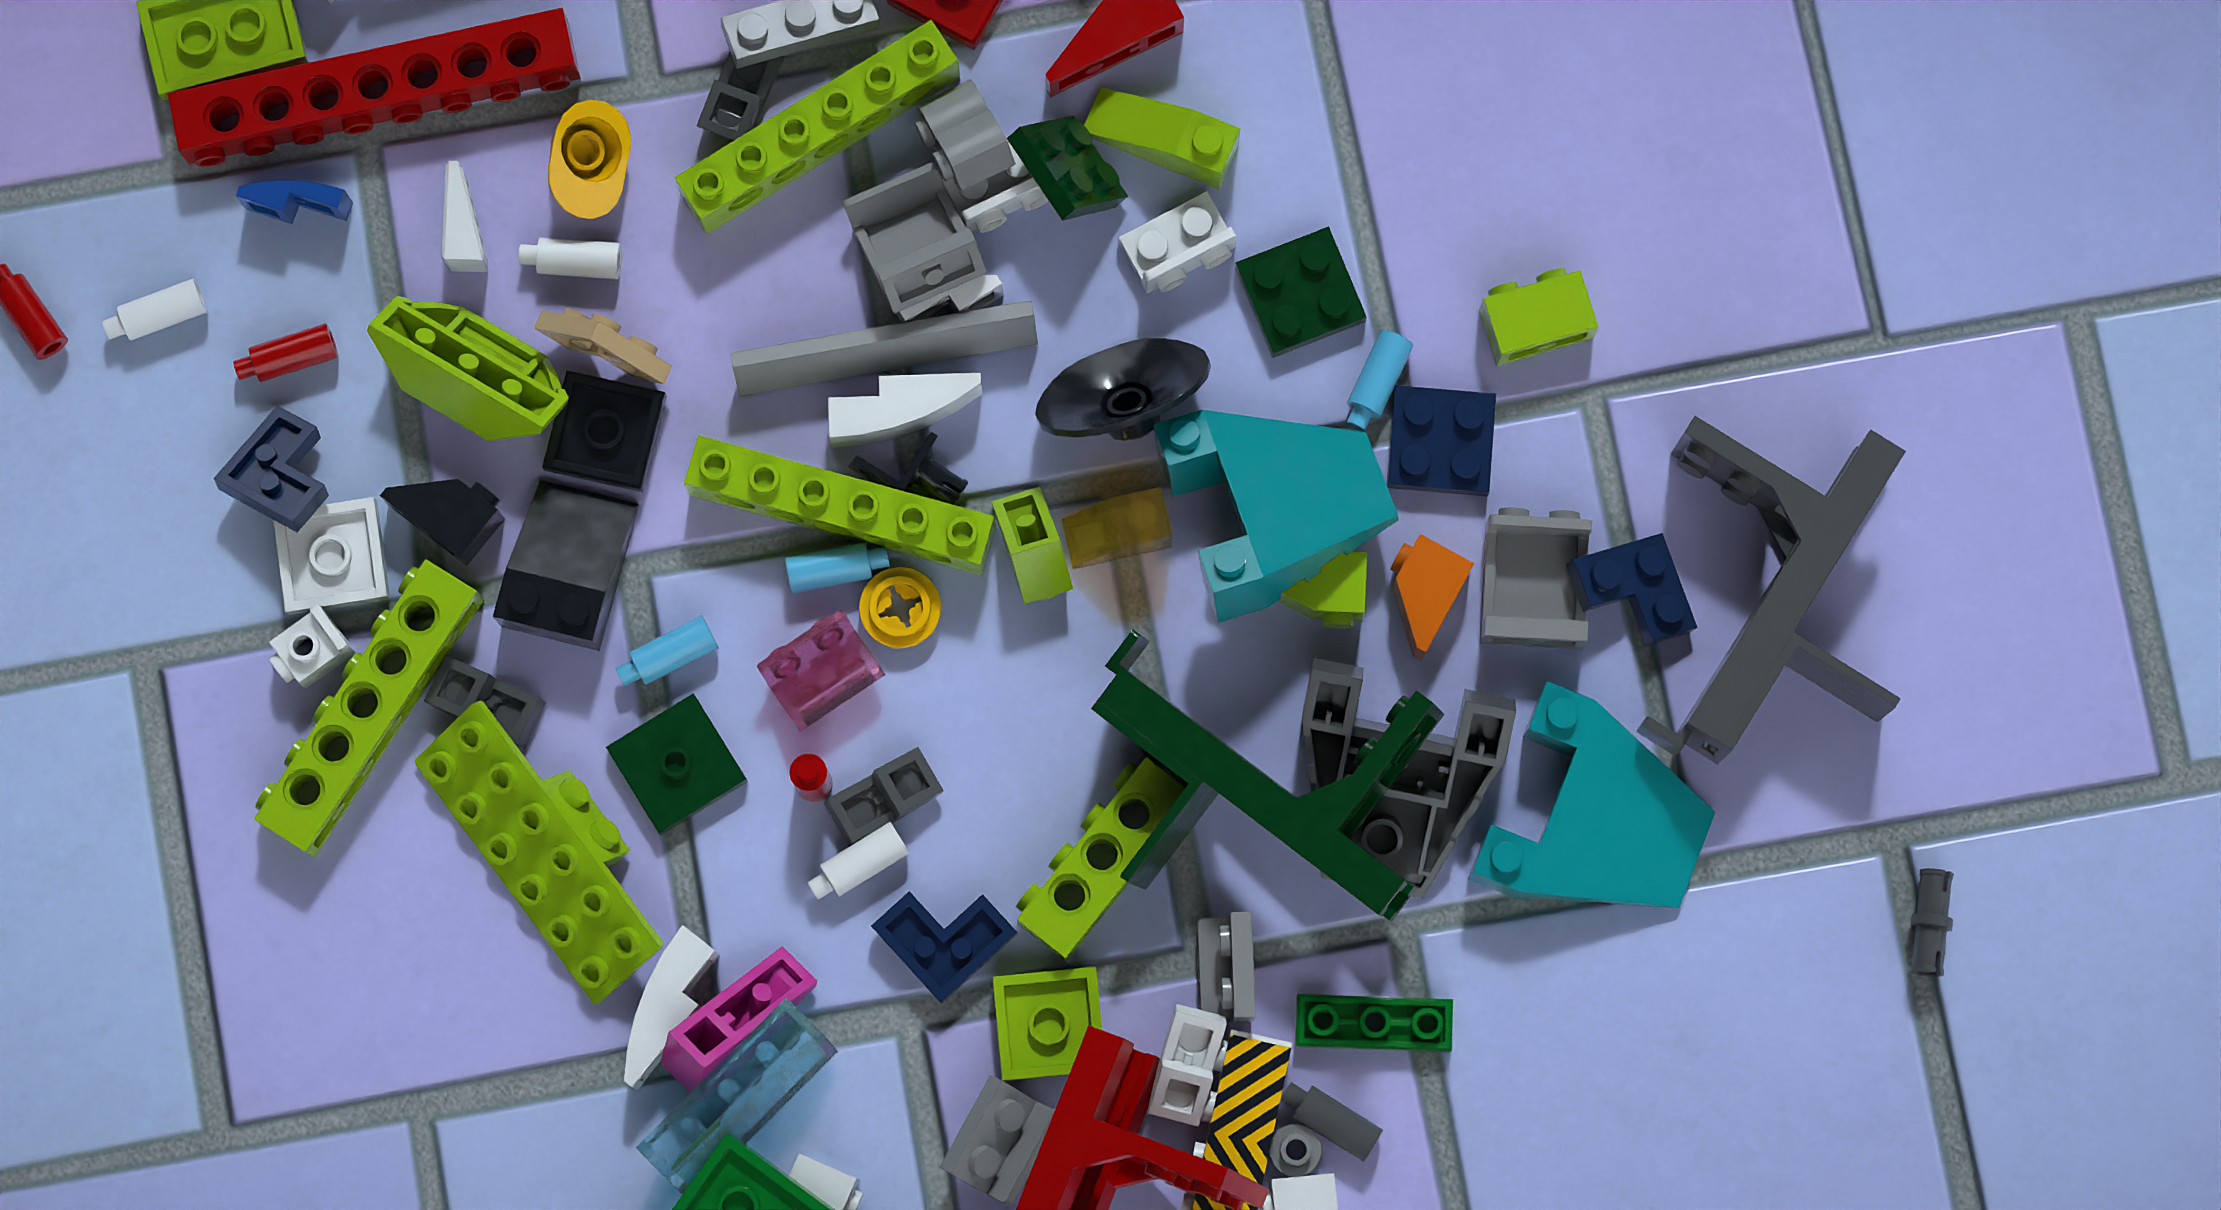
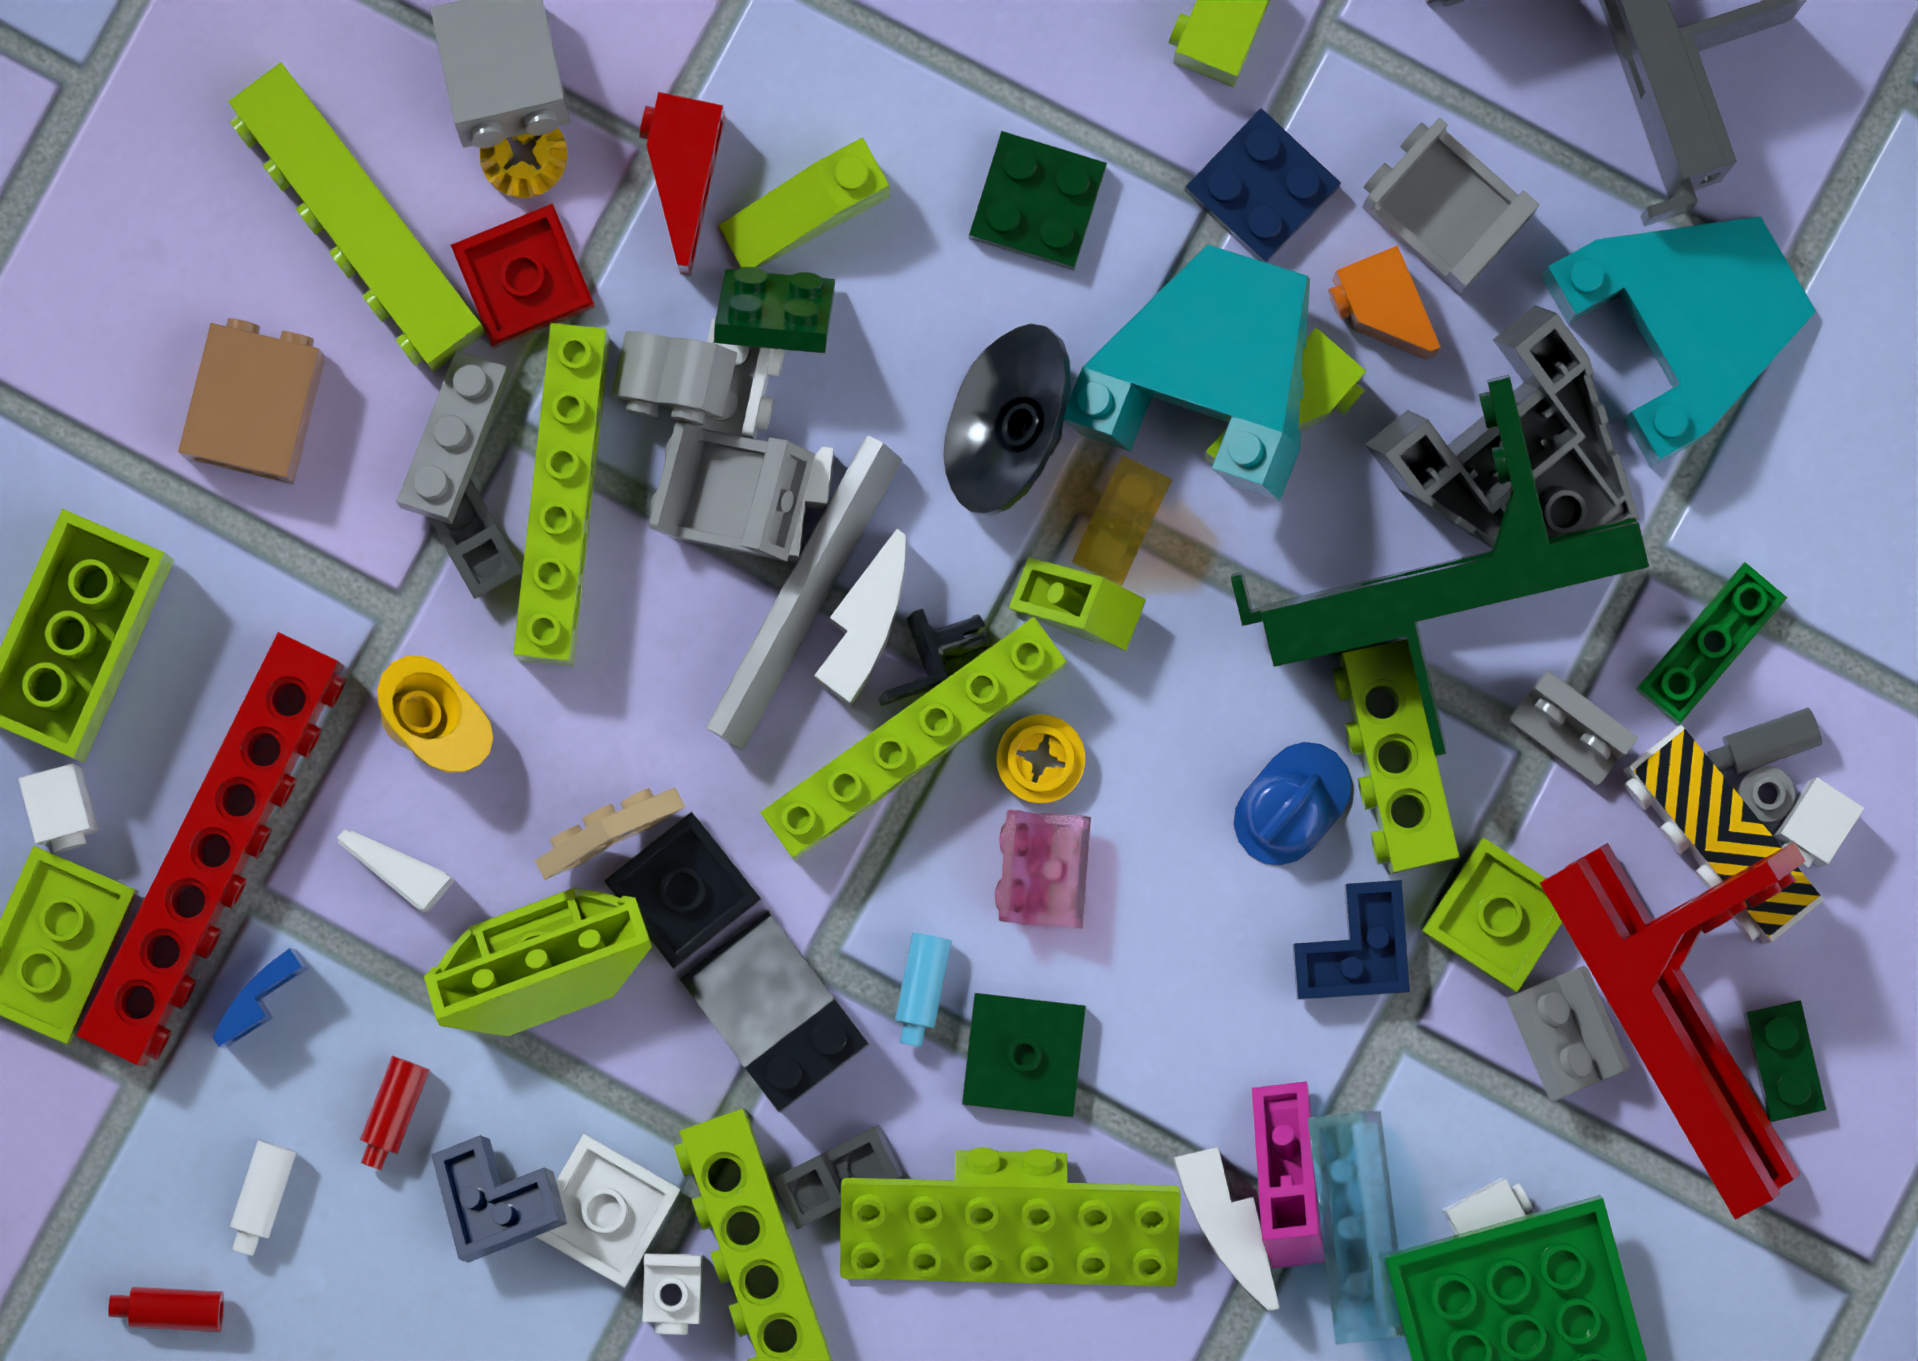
camera: 50 degrees left, 5 degrees up
black slope [379,479,505,566] -> none
white cylinder [519,237,622,279] -> none
medium azure cylinder [785,542,890,594] -> none
red cylinder [789,754,833,802] -> none
white cylinder [807,822,910,900] -> none
dark grey slope [824,747,944,847] -> none
white bracket [1118,191,1237,294] -> none
white slope [1148,1004,1227,1127] -> none
medium azure cylinder [1346,330,1414,432] -> none
dark blue plate [1566,533,1698,646] -> none
none -> blue piece [1233,742,1352,865]

